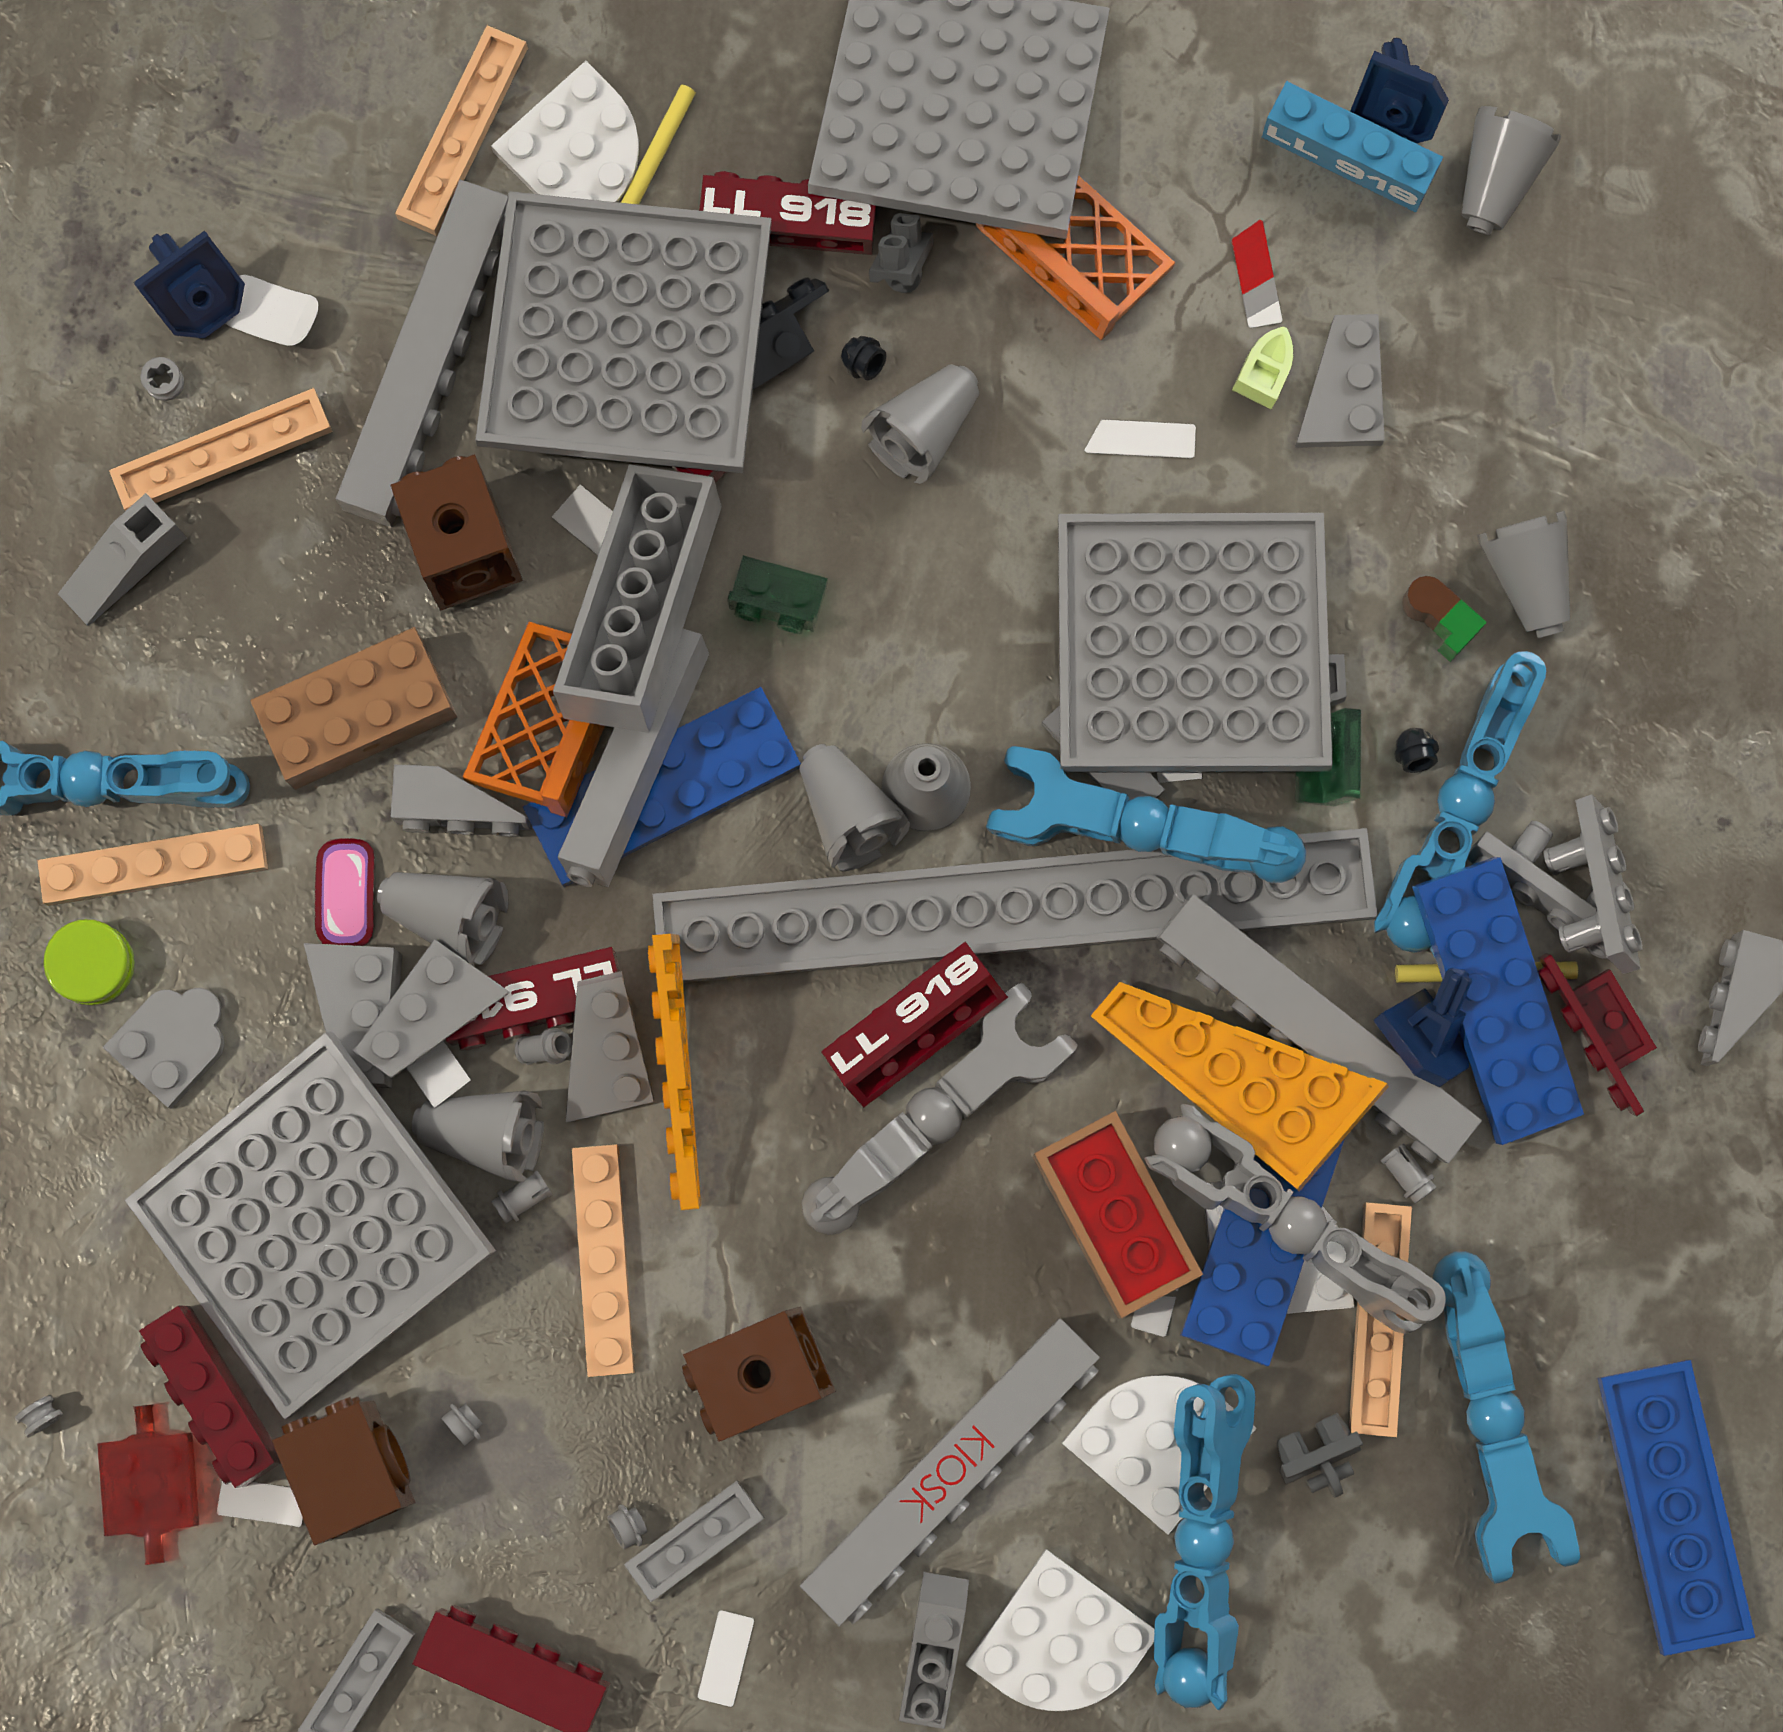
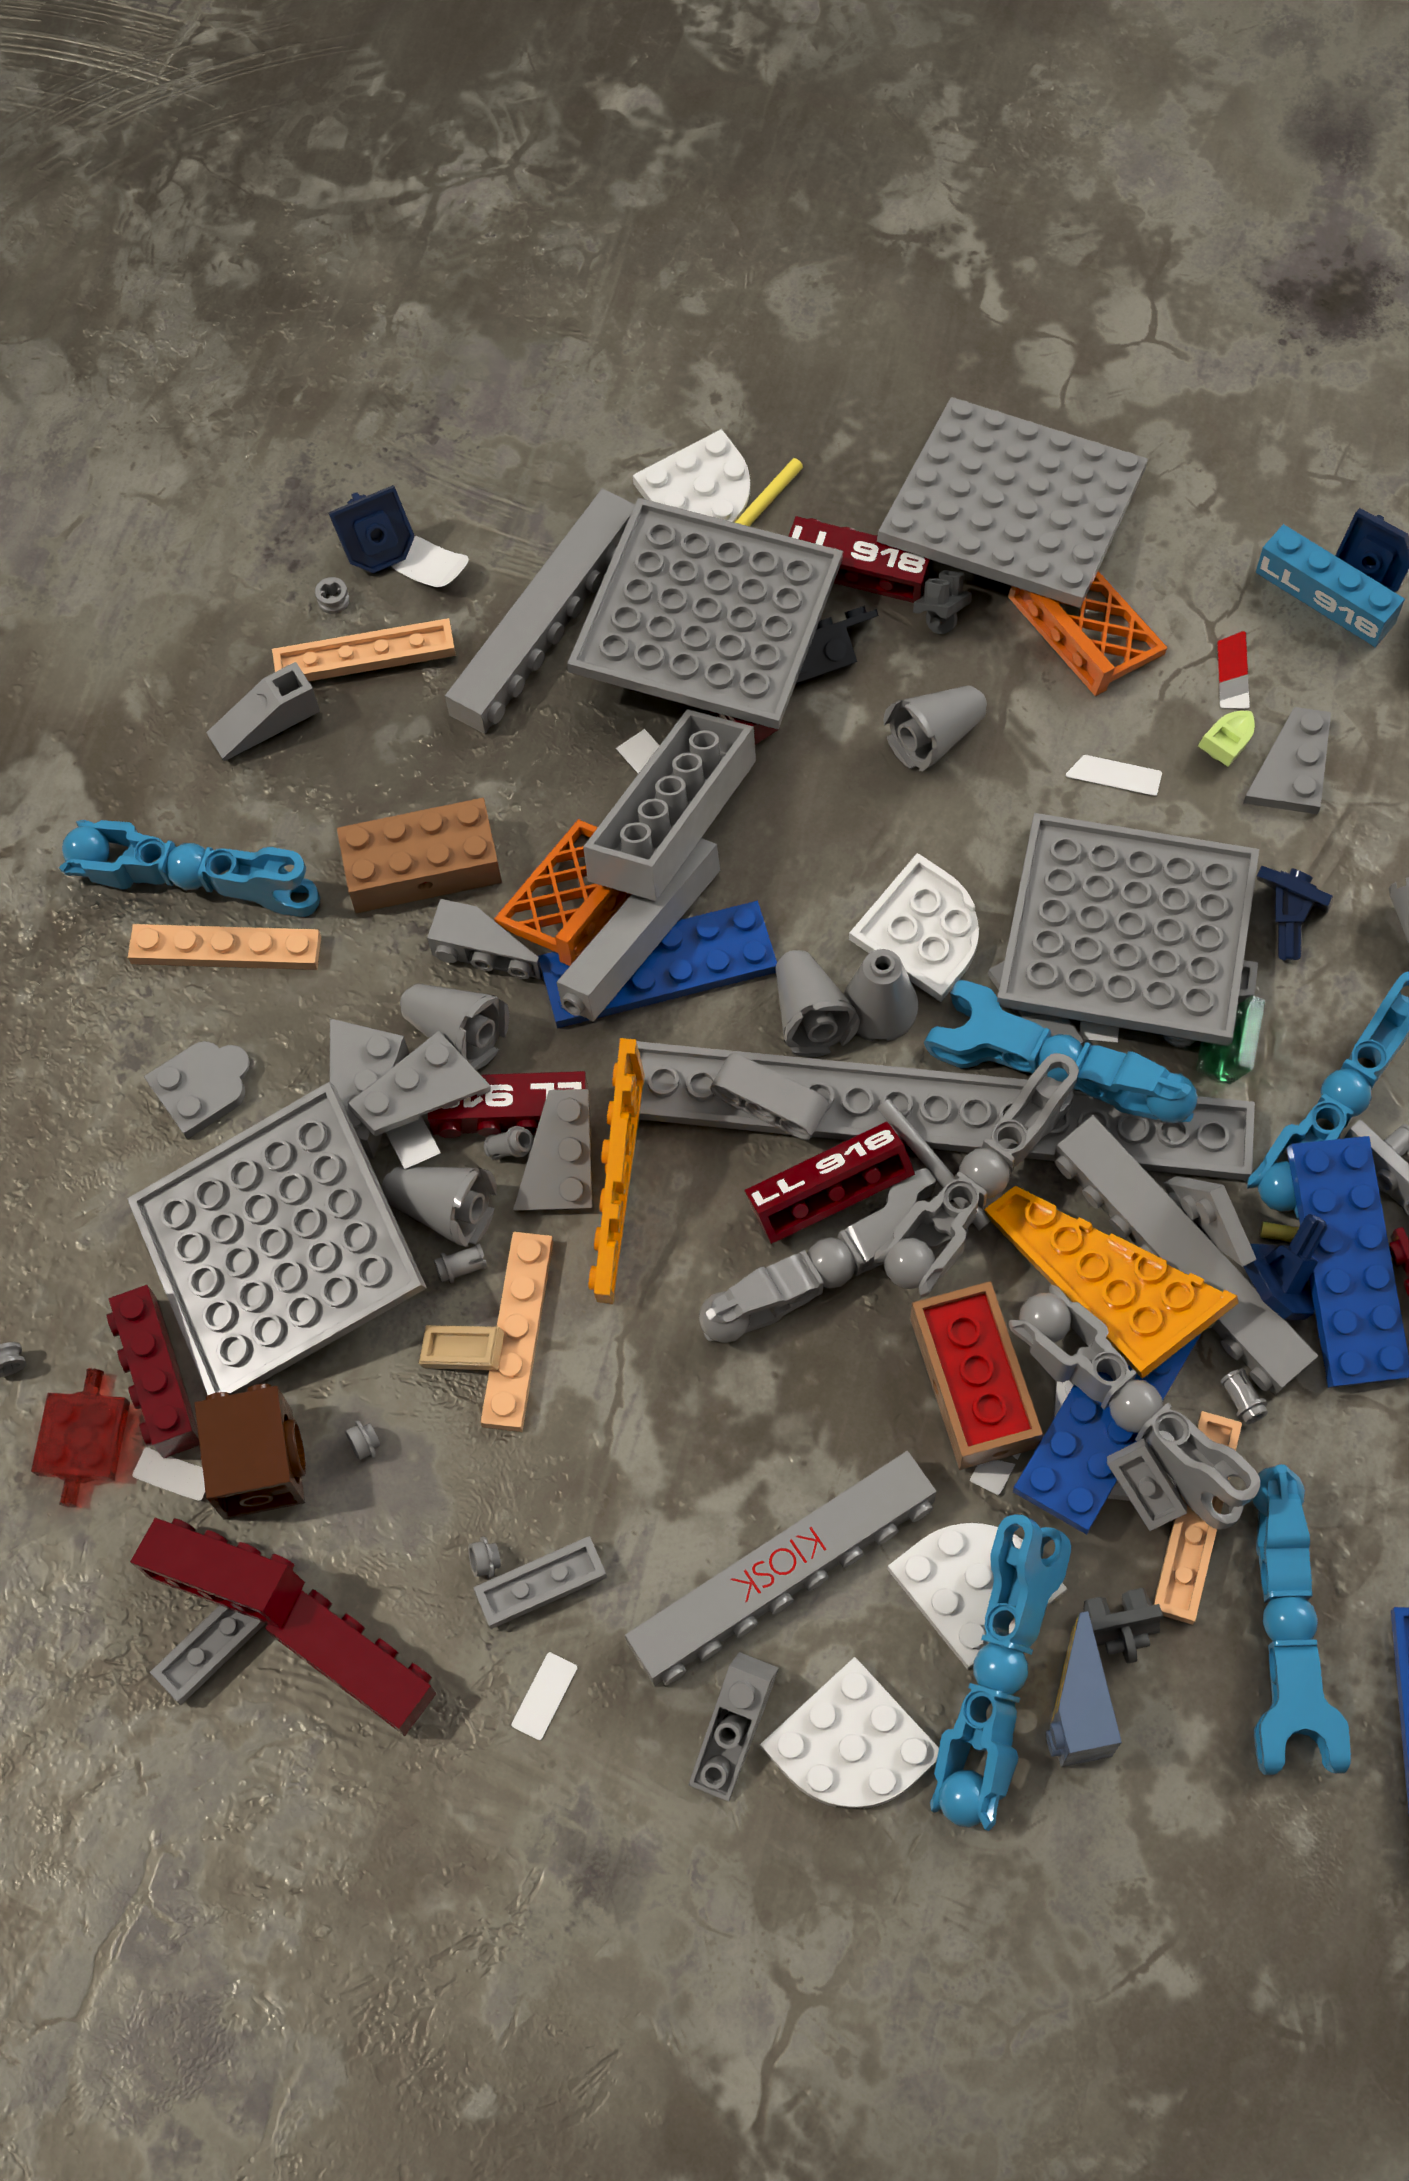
camera: 15 degrees right, 15 degrees down
lime head [44,919,135,1006] -> none
sticker [315,838,375,946] -> none
reddish brown brick [390,454,523,611] -> none
light nougat plate [395,25,528,236] -> none
reddish brown brick [682,1306,836,1442] -> none
clear green bracket [727,555,828,634] -> none
black plate [841,336,887,381] -> none
black plate [1394,728,1439,773] -> none
leg [1402,576,1487,662] -> none
none -> dark red brick [130,1518,305,1628]
none -> tan tile [419,1325,504,1370]
none -> light grey beam [710,1053,829,1140]
none -> white plate [849,853,979,1002]
none -> light grey piece [874,1053,1079,1298]
none -> light grey bar [877,1099,991,1230]
none -> sand blue slope [1046,1611,1122,1767]
none -> light grey plate [1107,1438,1187,1531]
none -> light grey wing [1163,1176,1256,1267]
none -> dark blue piece [1256,866,1333,961]

